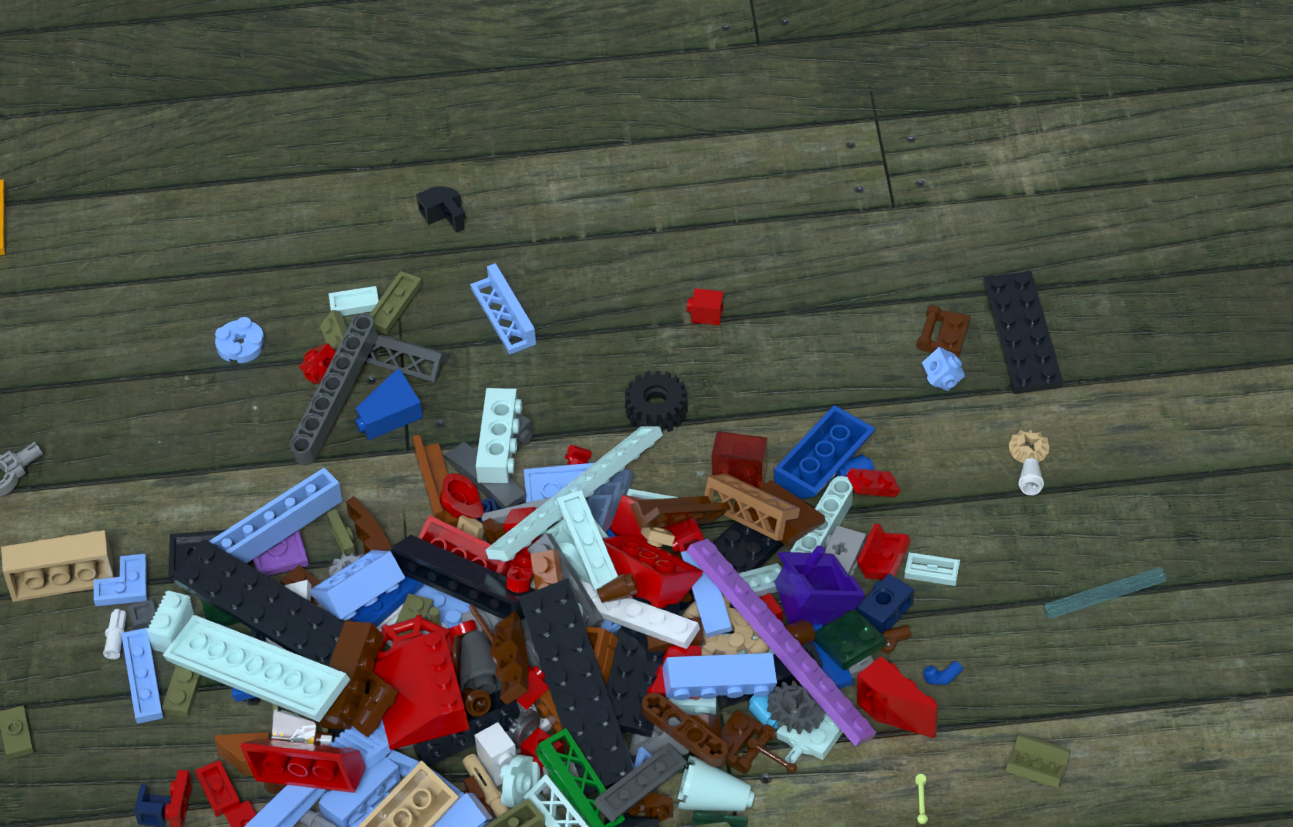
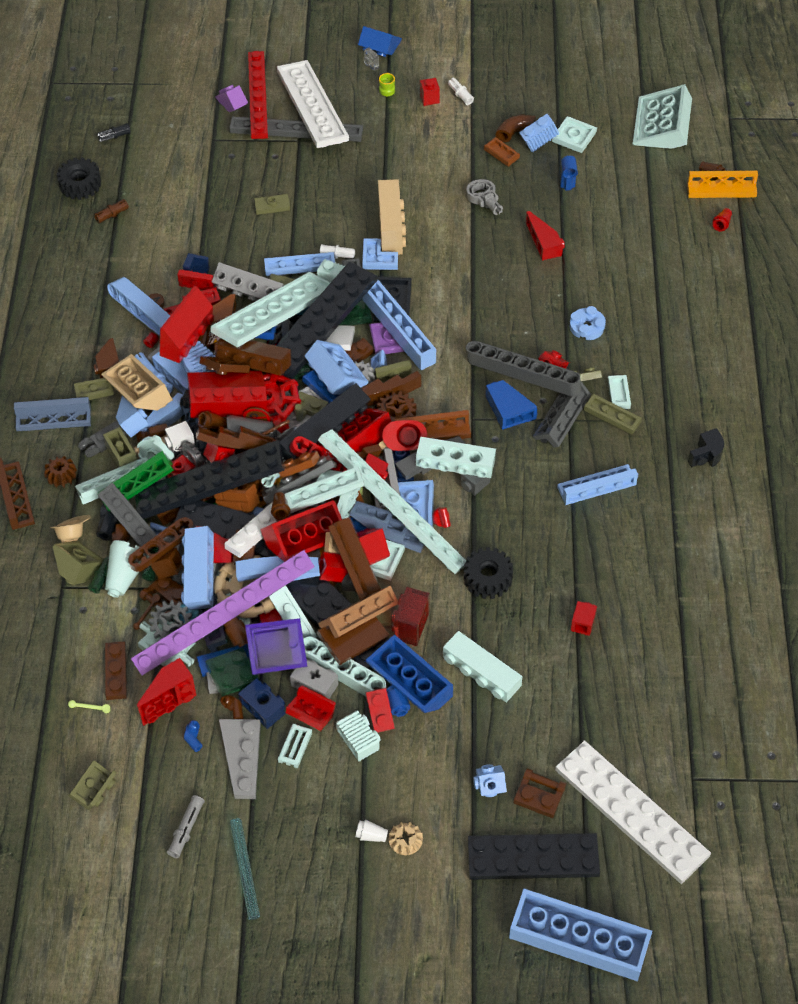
camera: 95 degrees right, 5 degrees up
none -> reddish brown plate [105,641,127,700]
none -> light grey pin [167,795,204,858]
none -> light grey brick [212,262,285,302]
none -> light grey wing [219,719,261,799]
none -> light aqua brick [336,710,381,761]
none -> light blue slope [371,350,387,374]
none -> reddish brown gear [377,391,417,422]
none -> light aqua brick [443,631,522,703]
none -> light blue brick [509,889,652,981]
none -> red slope [526,211,565,261]
none -> white plate [555,740,711,884]
none -> red cone [712,208,732,232]

